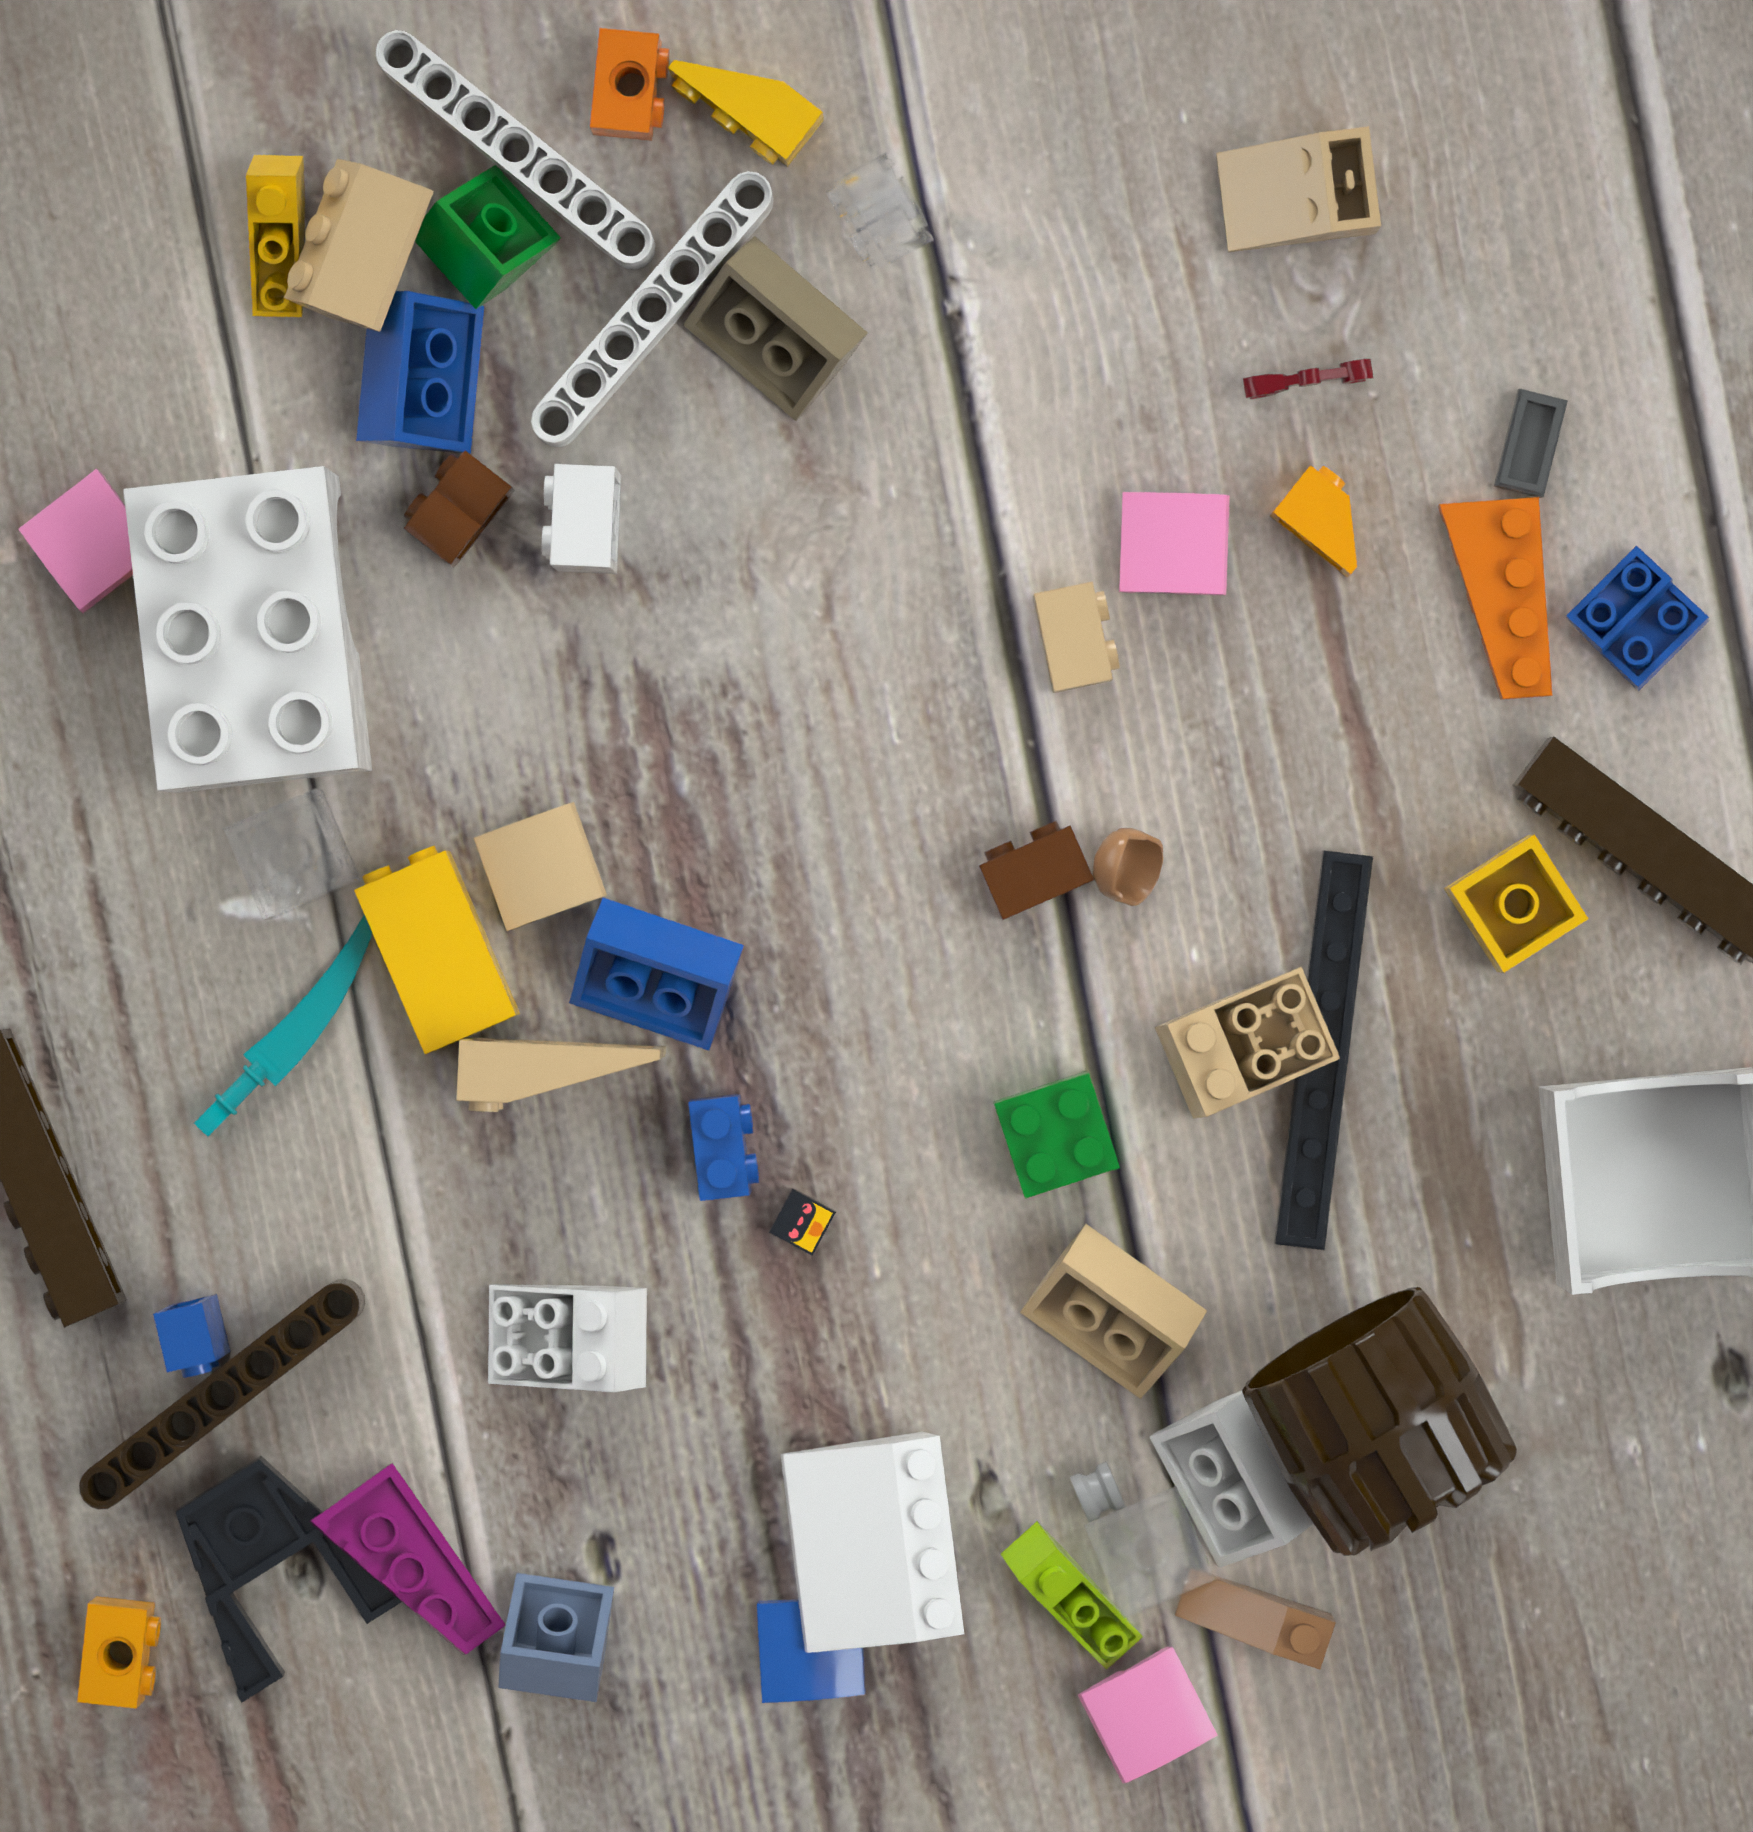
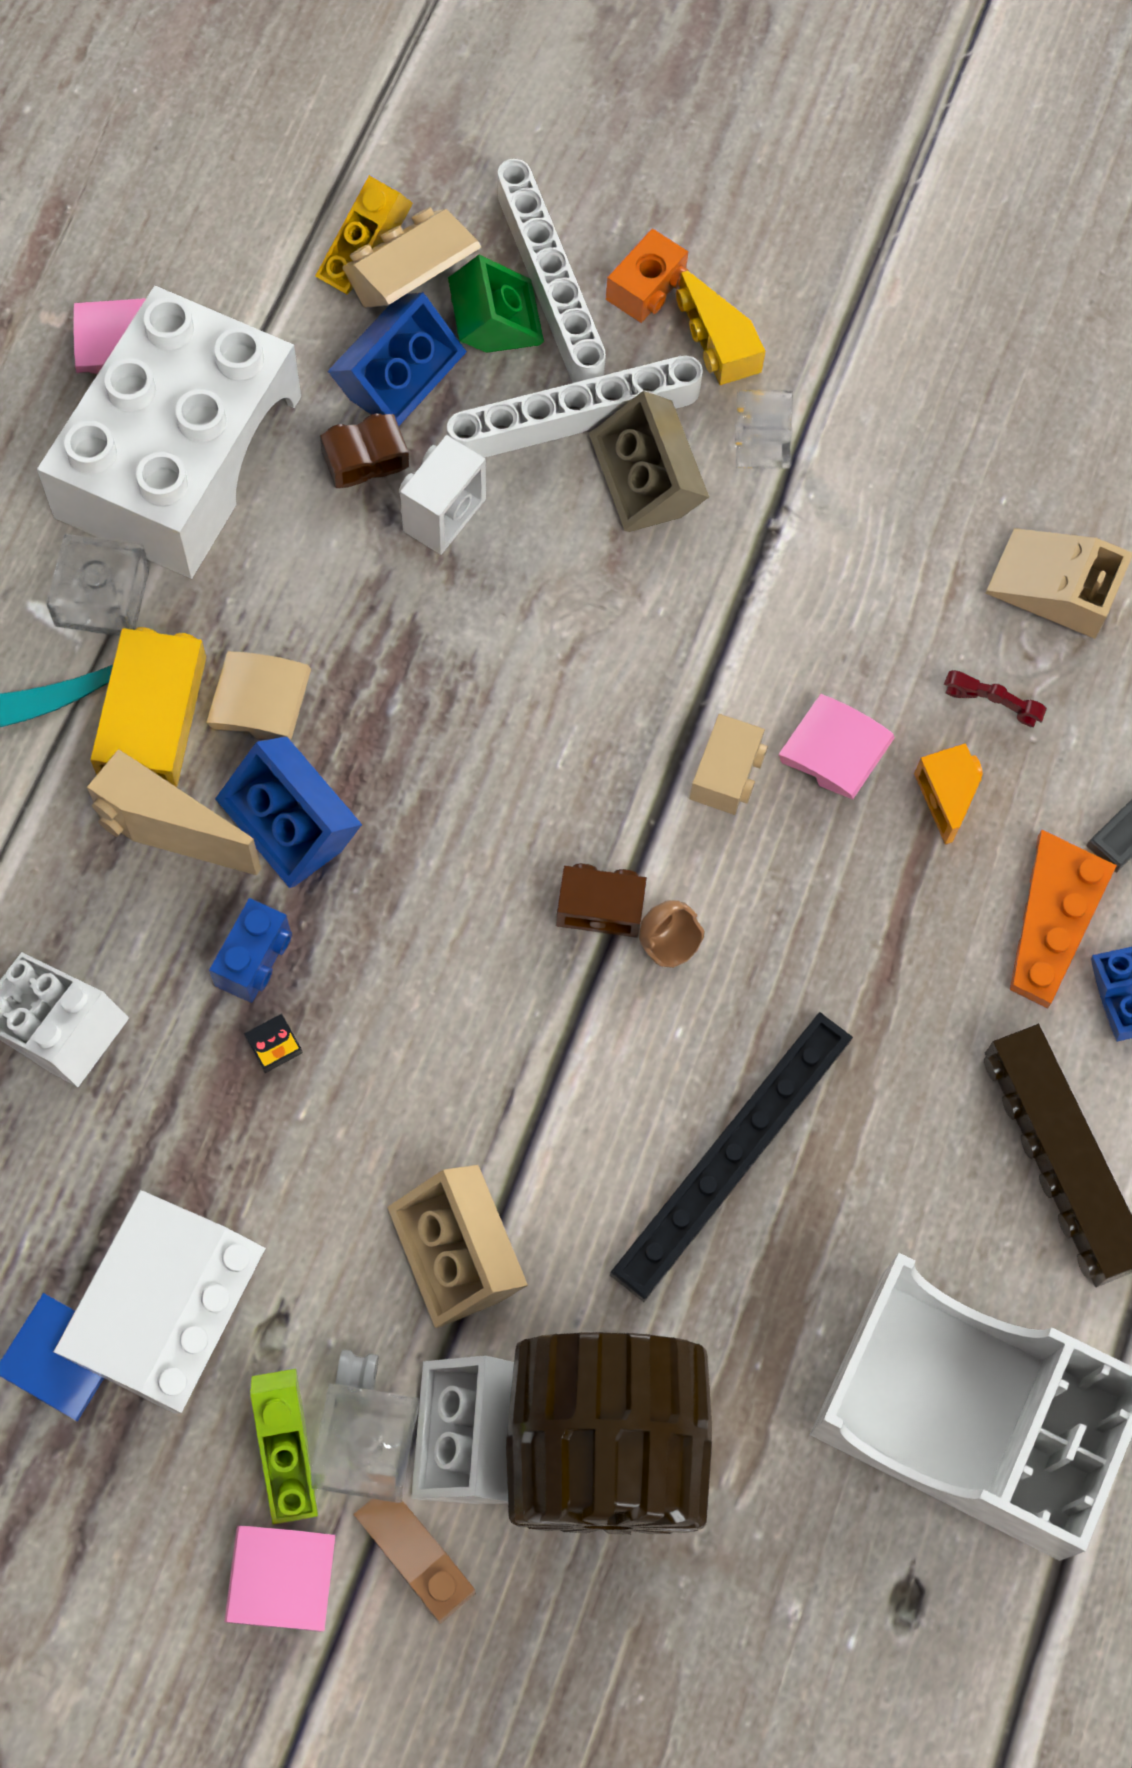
camera: 30 degrees right, 20 degrees down
green brick [993,1071,1120,1199] -> none
tan slope [1155,967,1340,1119] -> none
yellow brick [1444,834,1589,973] -> none

